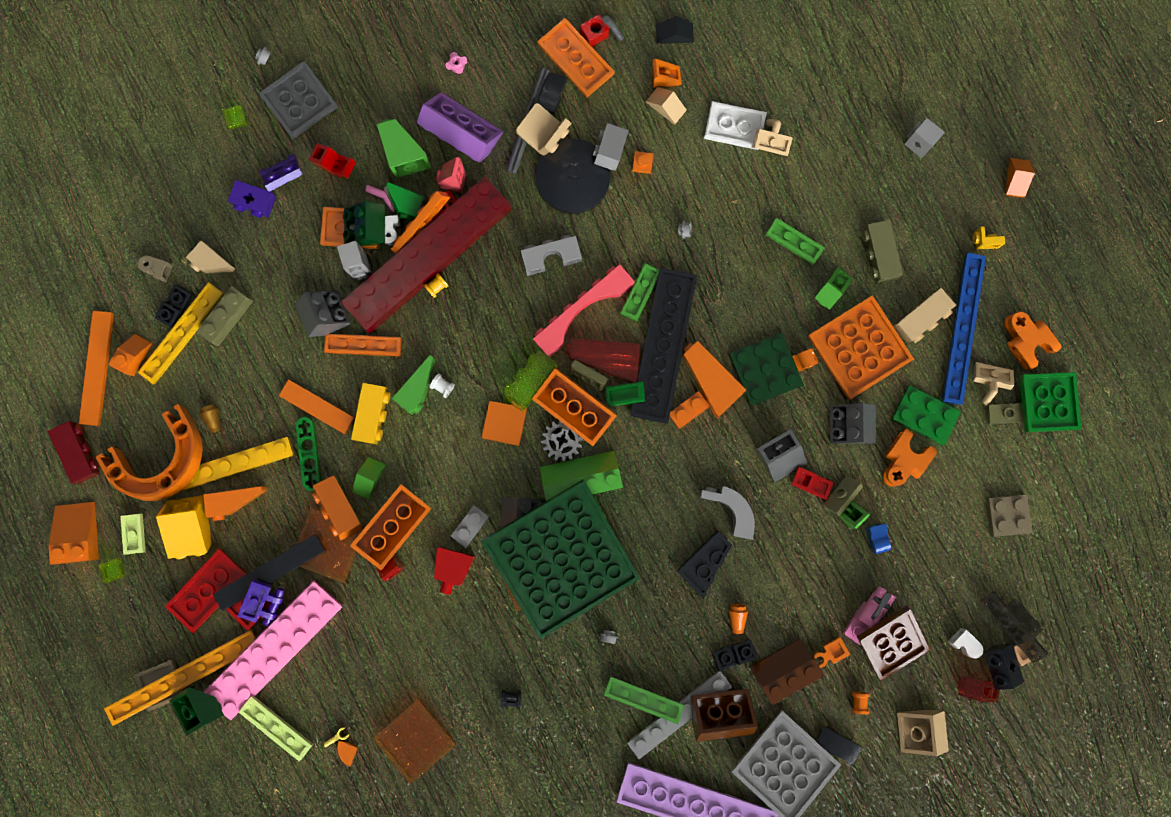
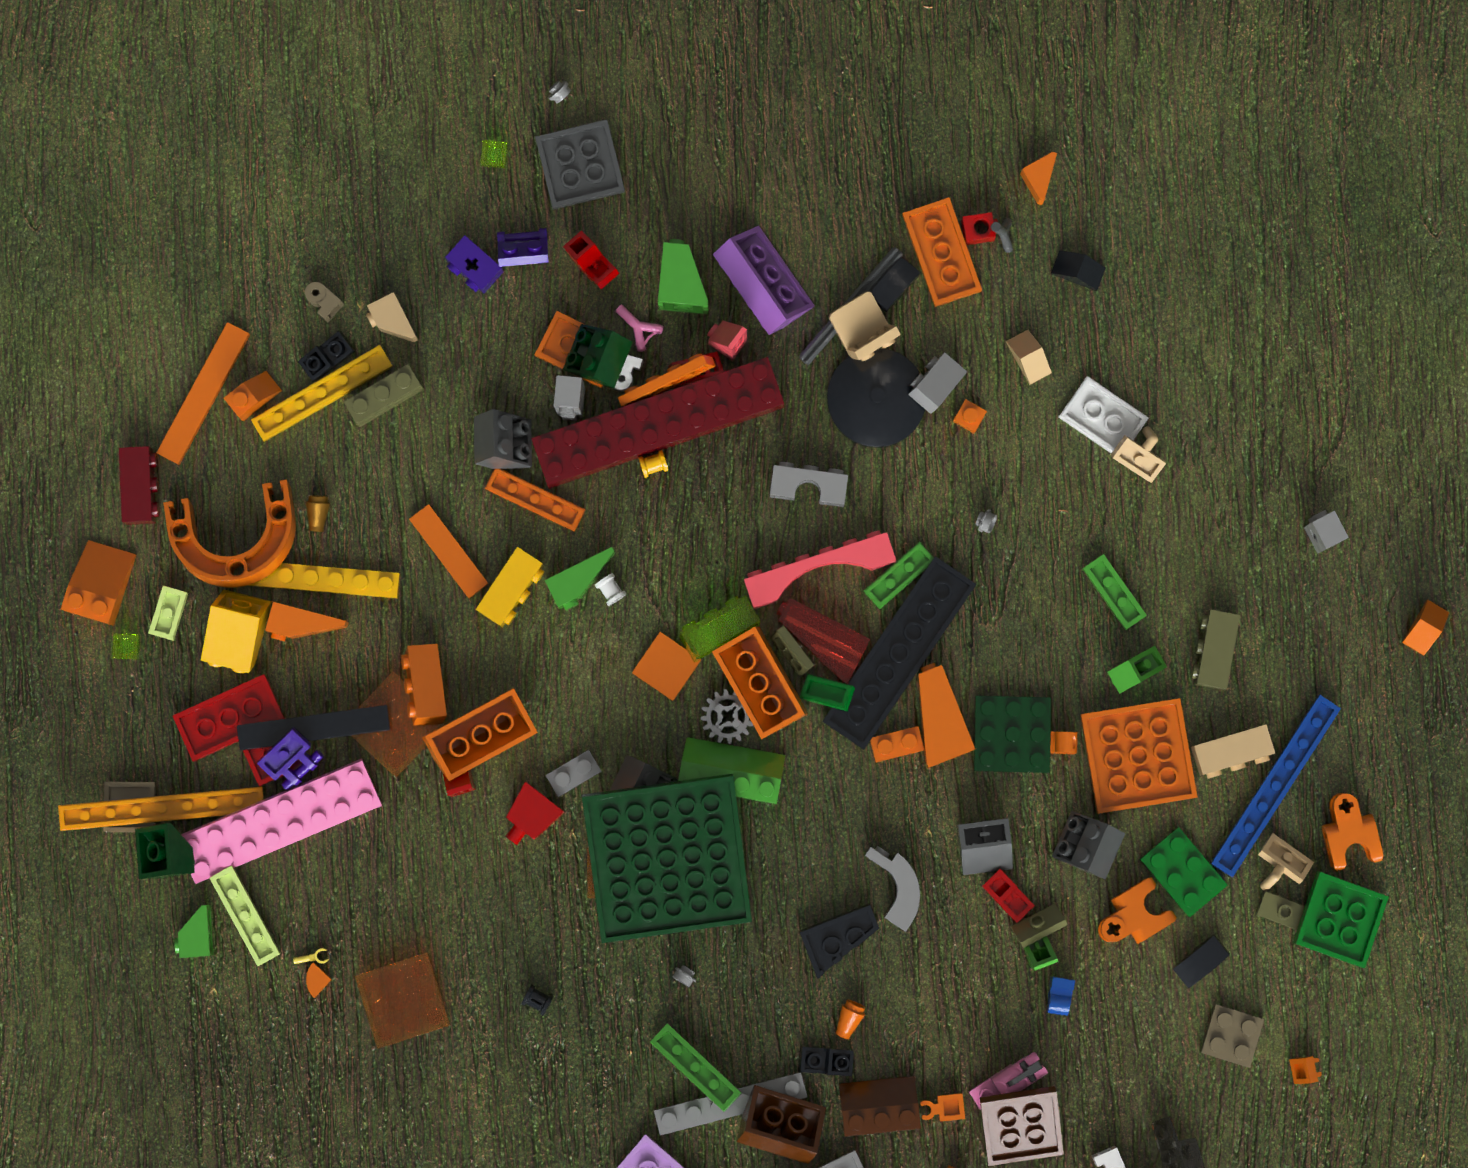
camera: 25 degrees right, 0 degrees up
green beam [296,417,322,491] -> none
bright green slope [352,457,386,500] -> none
green slope [384,182,424,221] -> none
bright pink plate [446,52,467,74] -> none
orange slope [651,59,682,88] -> none
yellow bracket [973,226,1005,249] -> none
none -> bright green slope [174,905,214,958]
none -> black slope [1173,935,1230,988]
none -> orange tile [1289,1056,1322,1084]

